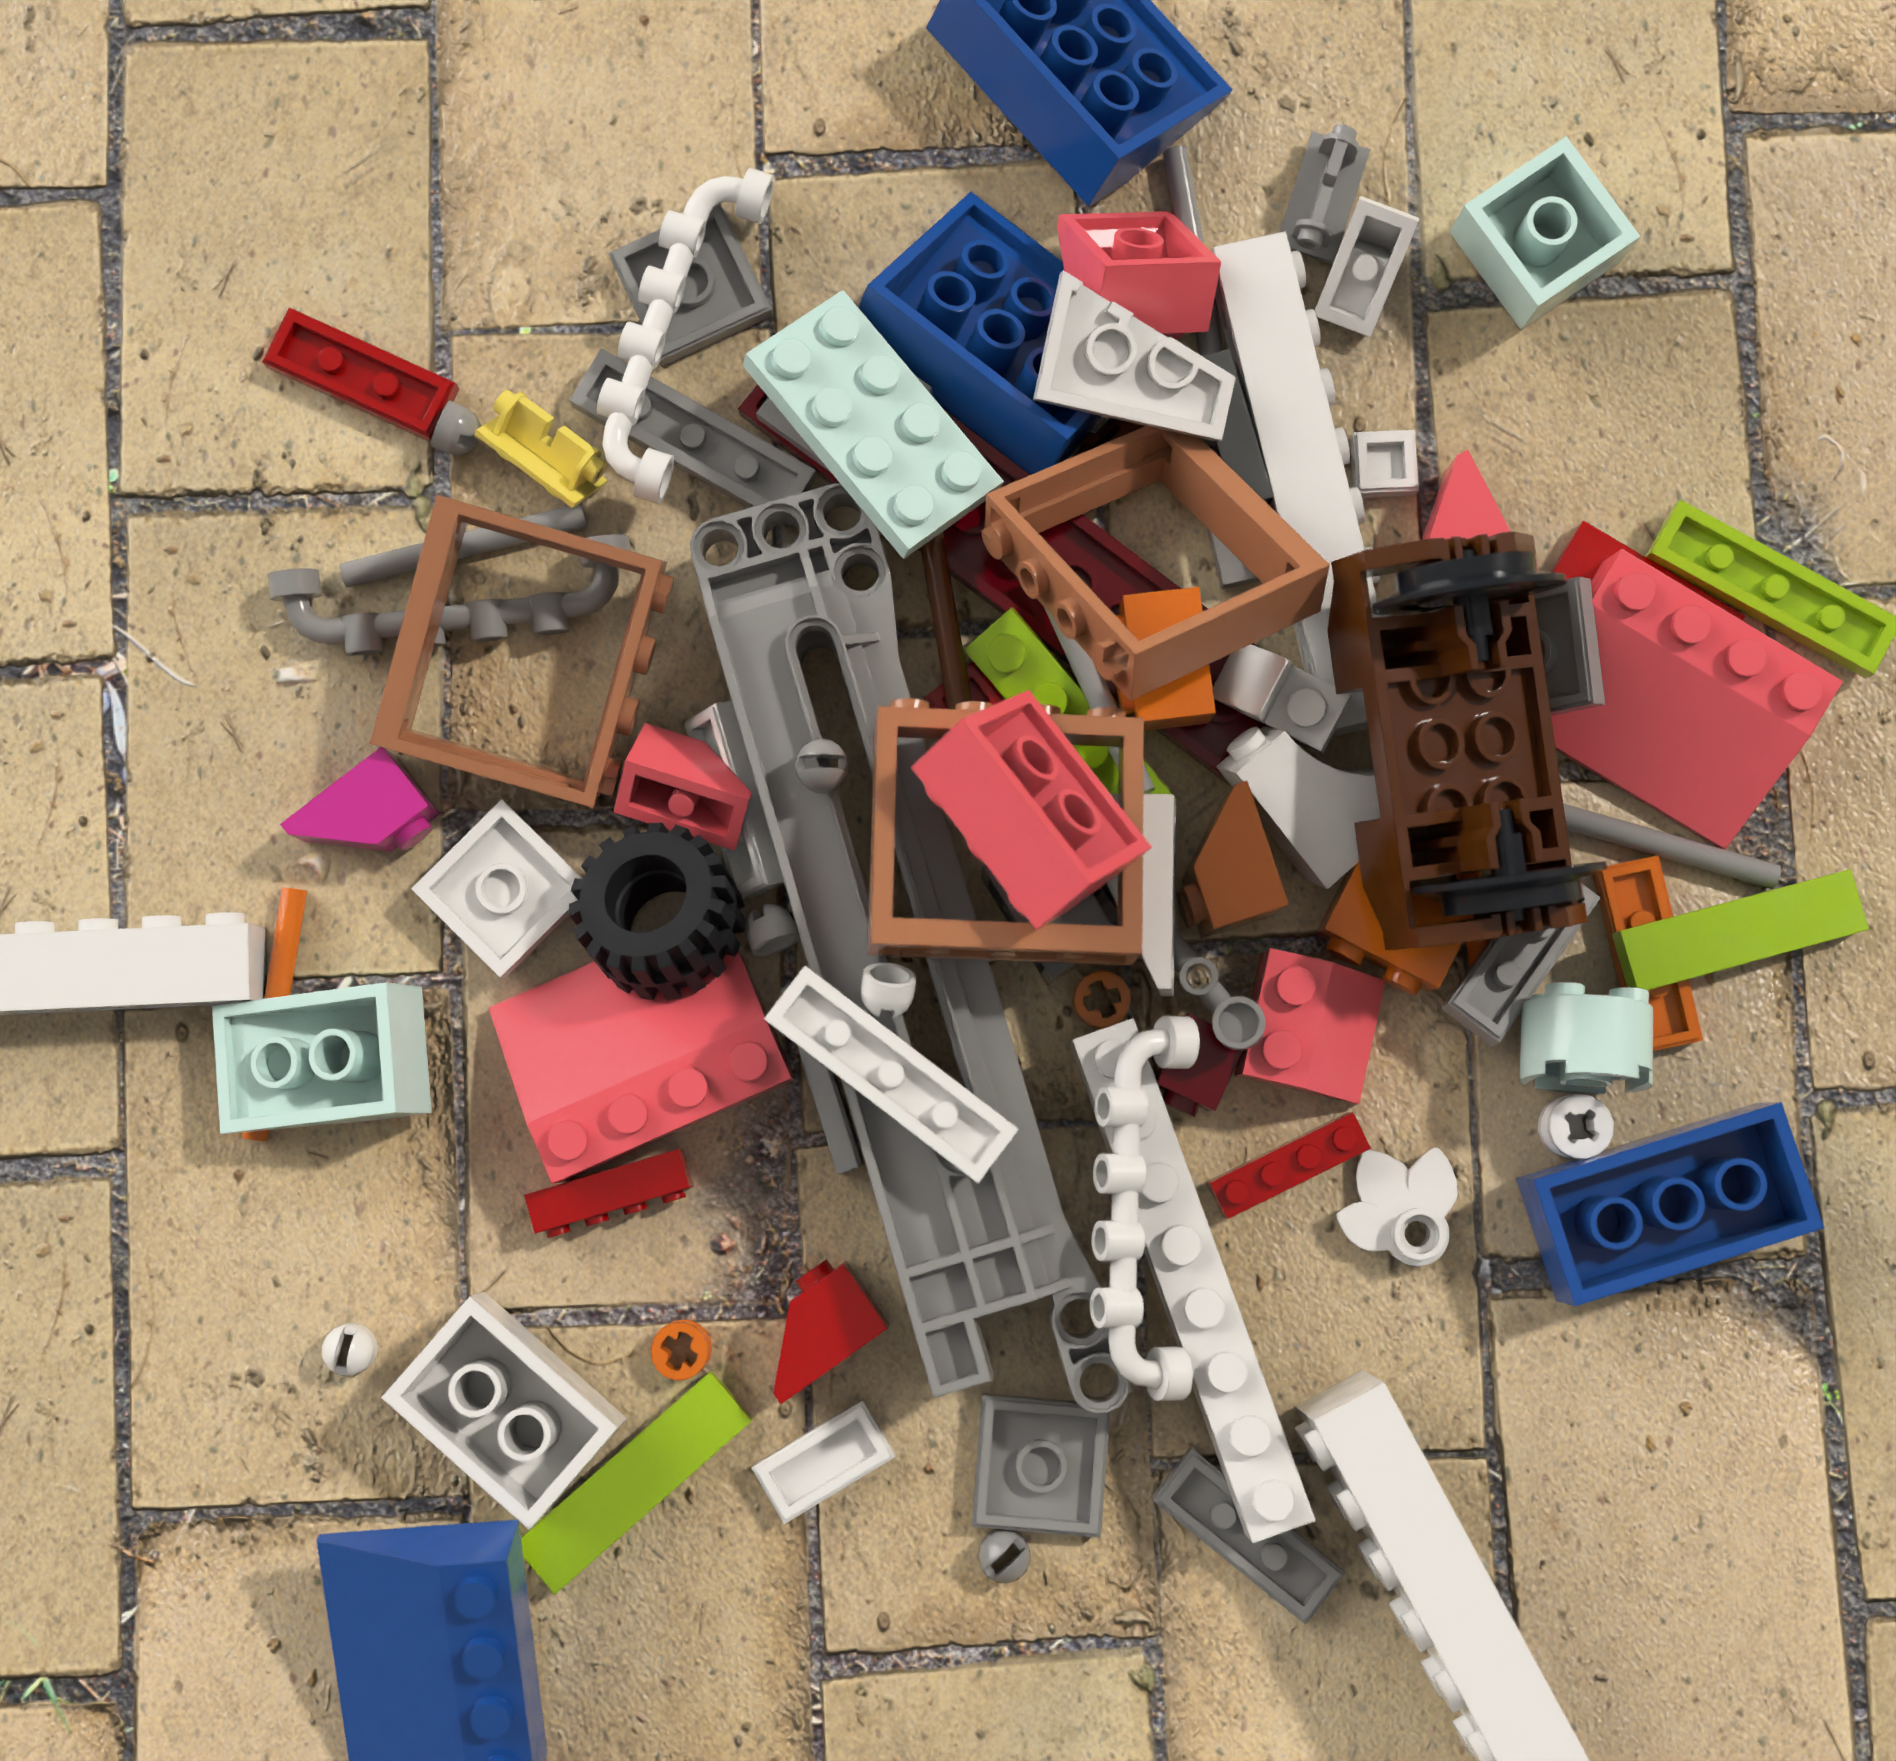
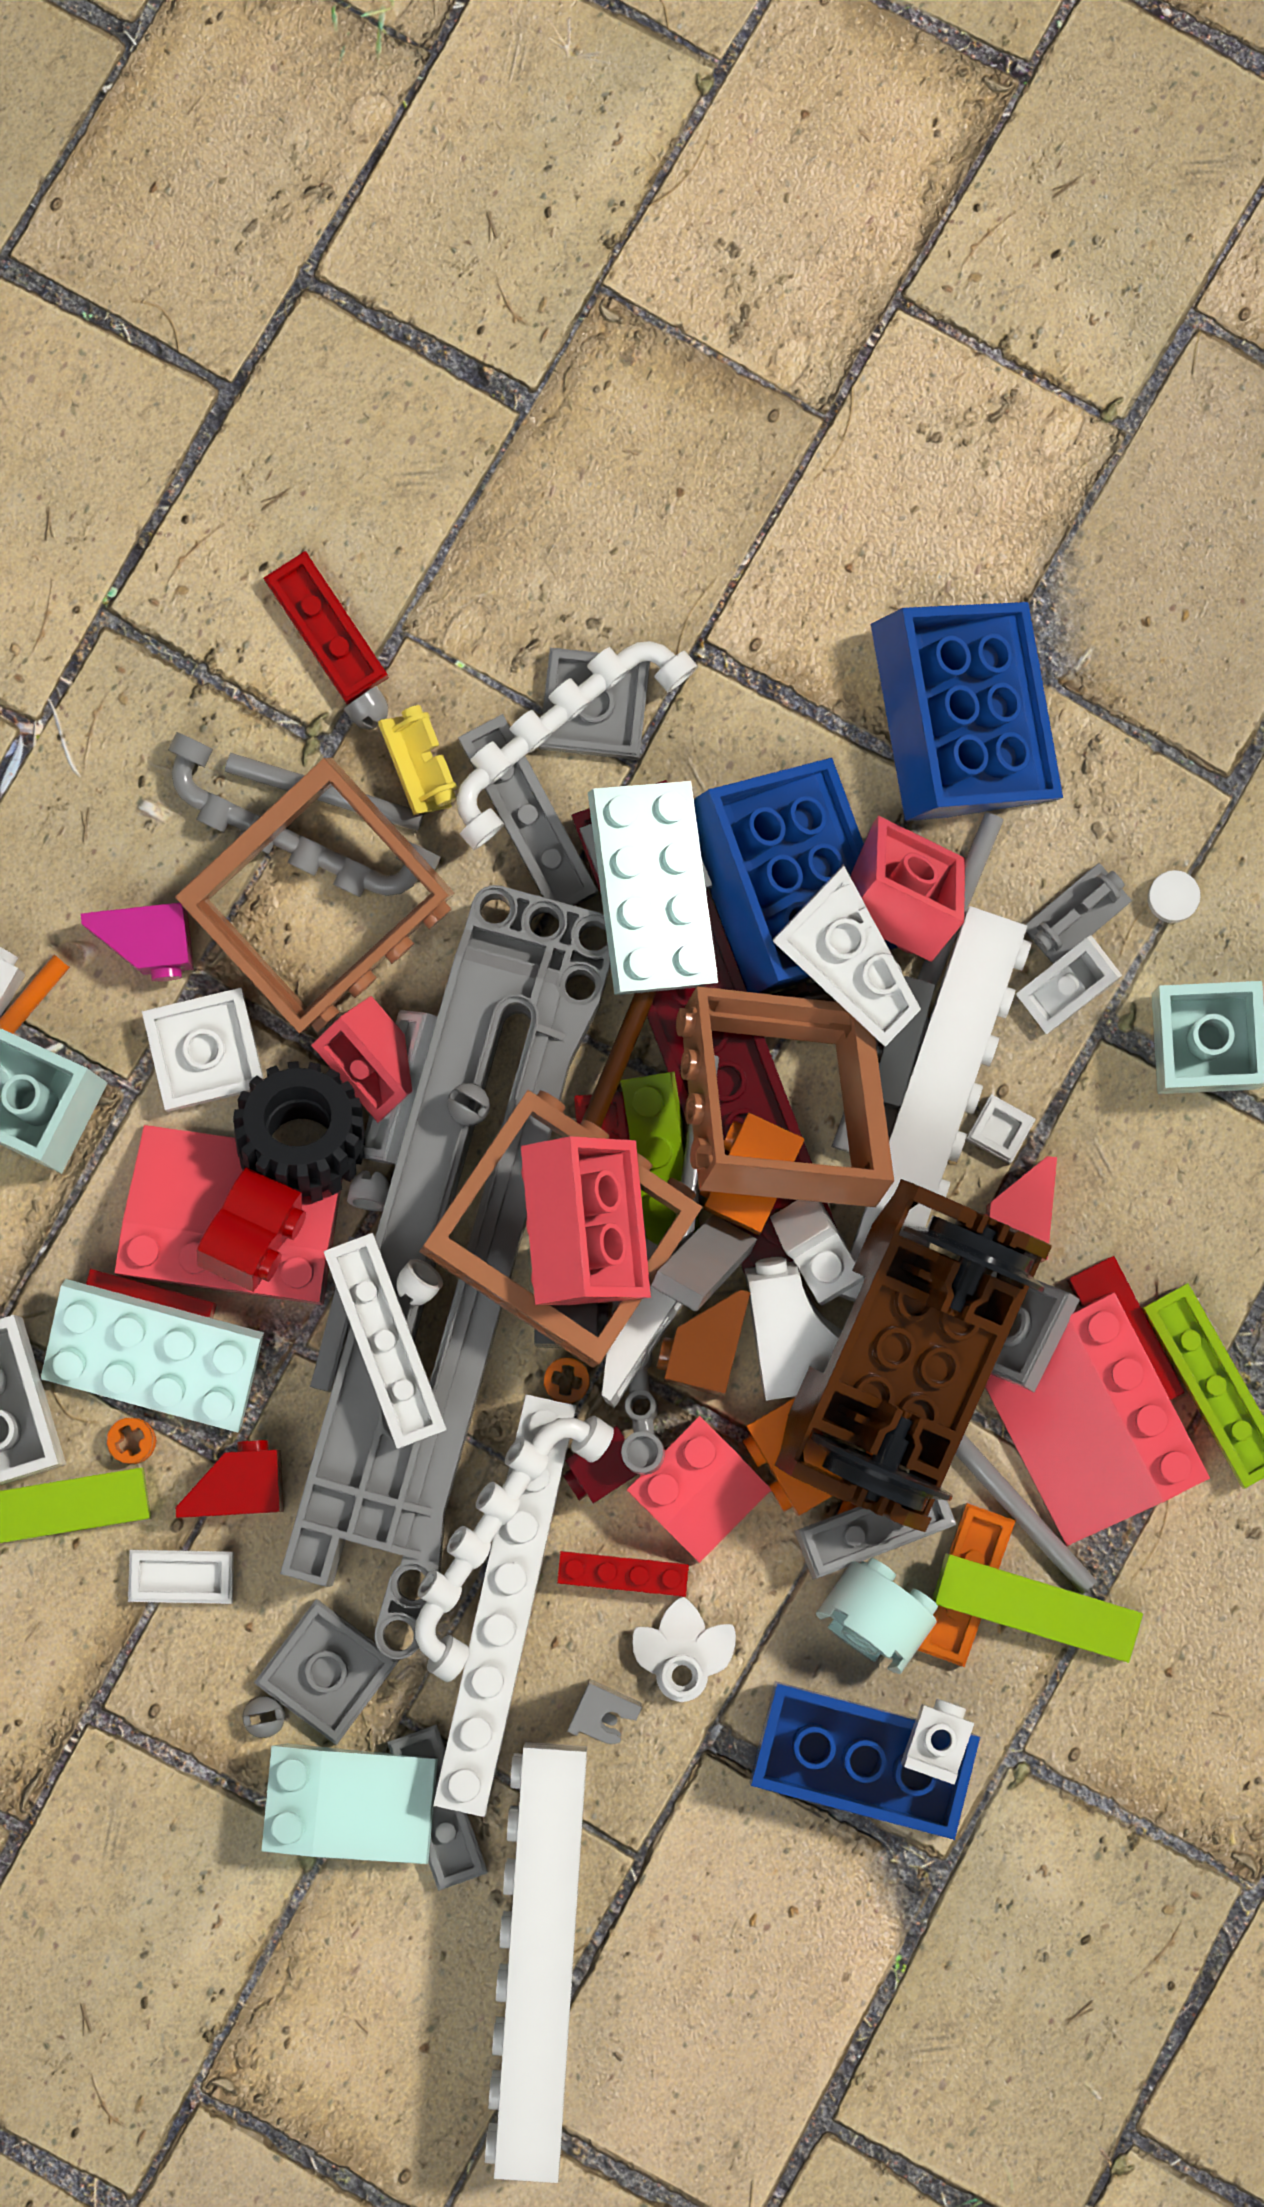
camera: 30 degrees right, 0 degrees up
white wheel [1538,1094,1614,1159] -> none
none -> light aqua plate [40,1279,264,1433]
none -> red brick [197,1167,306,1292]
none -> light aqua slope [261,1743,438,1864]
none -> light grey hinge [567,1679,642,1744]
none -> light grey tile [651,1214,757,1311]
none -> white brick [901,1699,974,1785]
none -> white tile [1148,870,1200,923]

